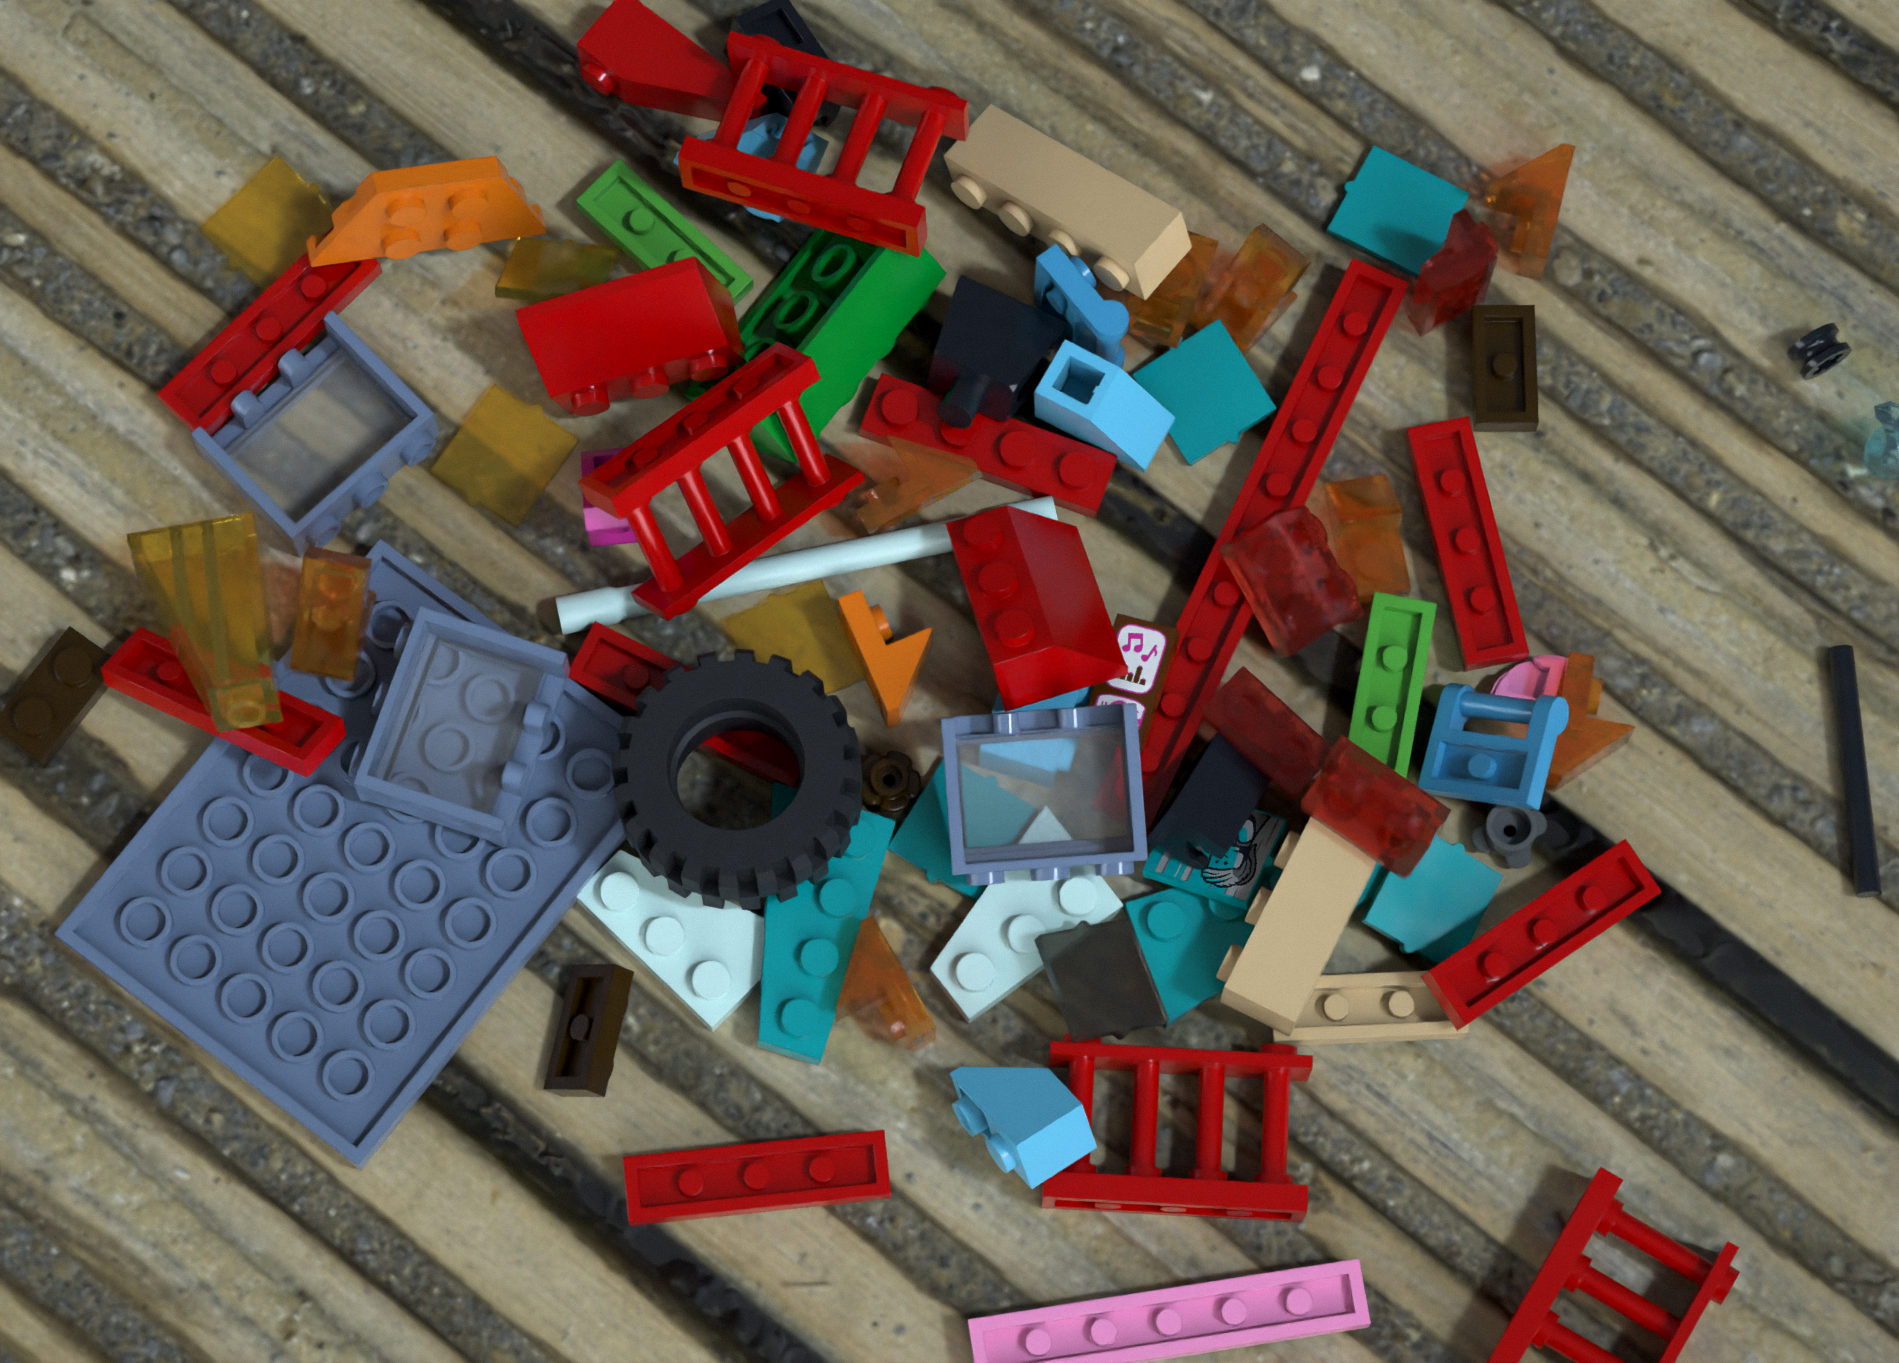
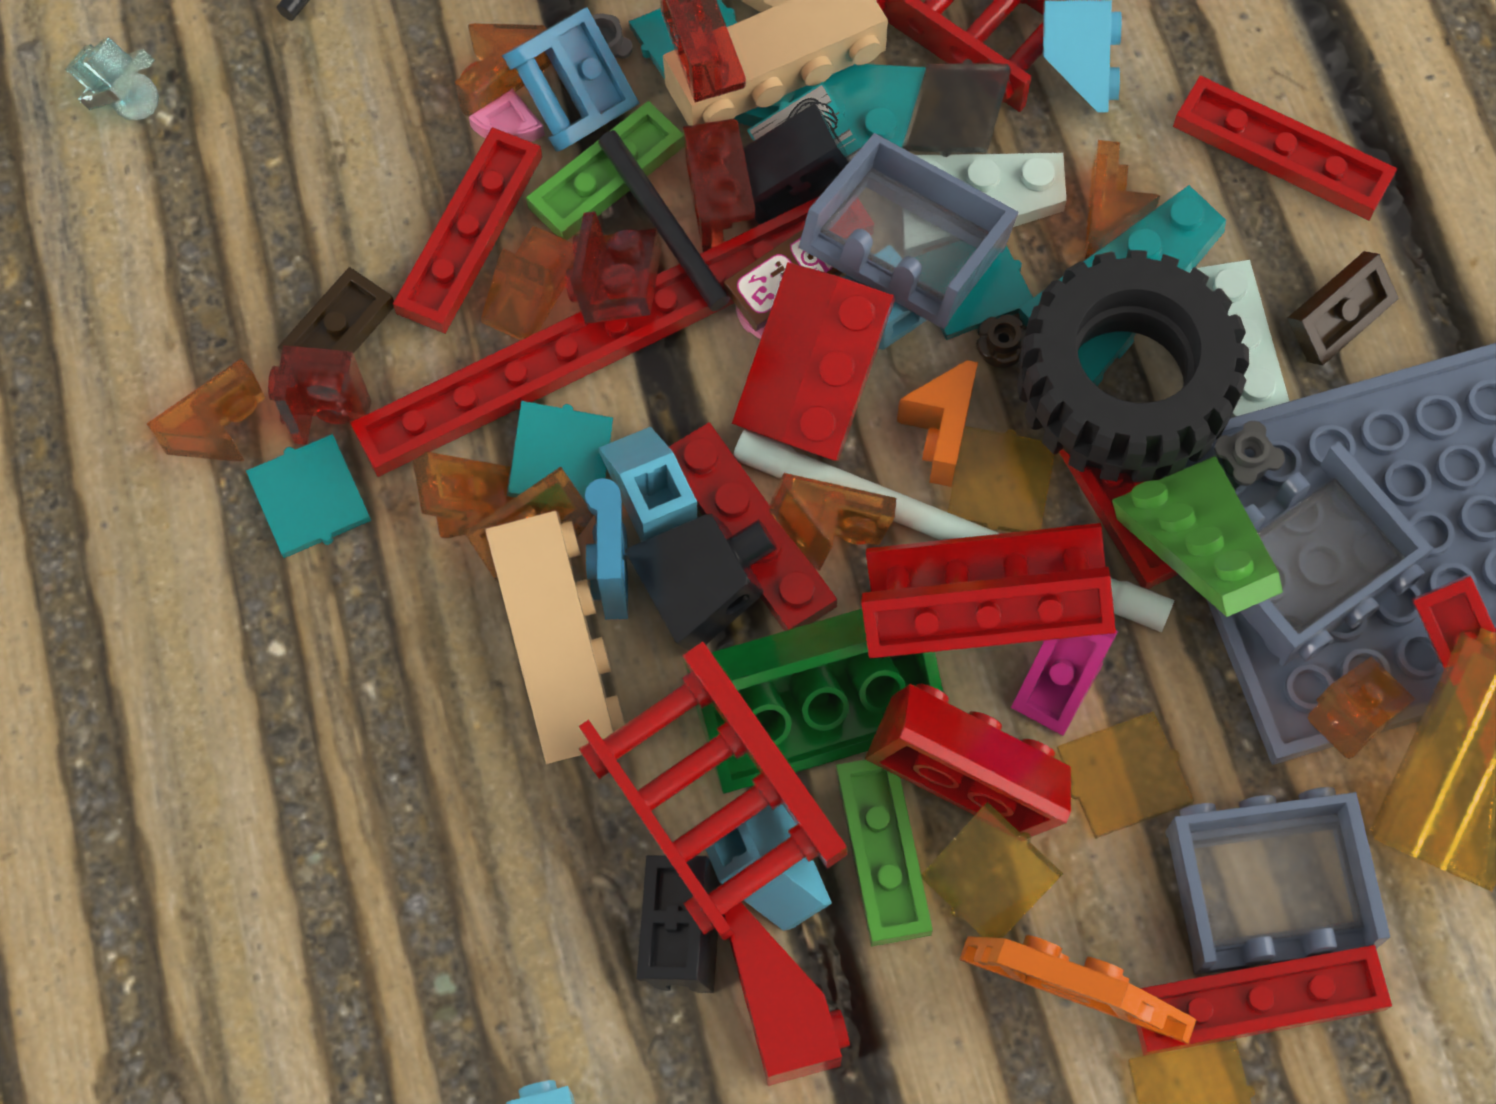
camera: 140 degrees left, 5 degrees down
black bush [1787,323,1852,380] -> none
none -> black bar [598,130,730,311]
none -> bright green wing [1112,456,1283,617]
none -> dark grey plate [1214,421,1285,486]

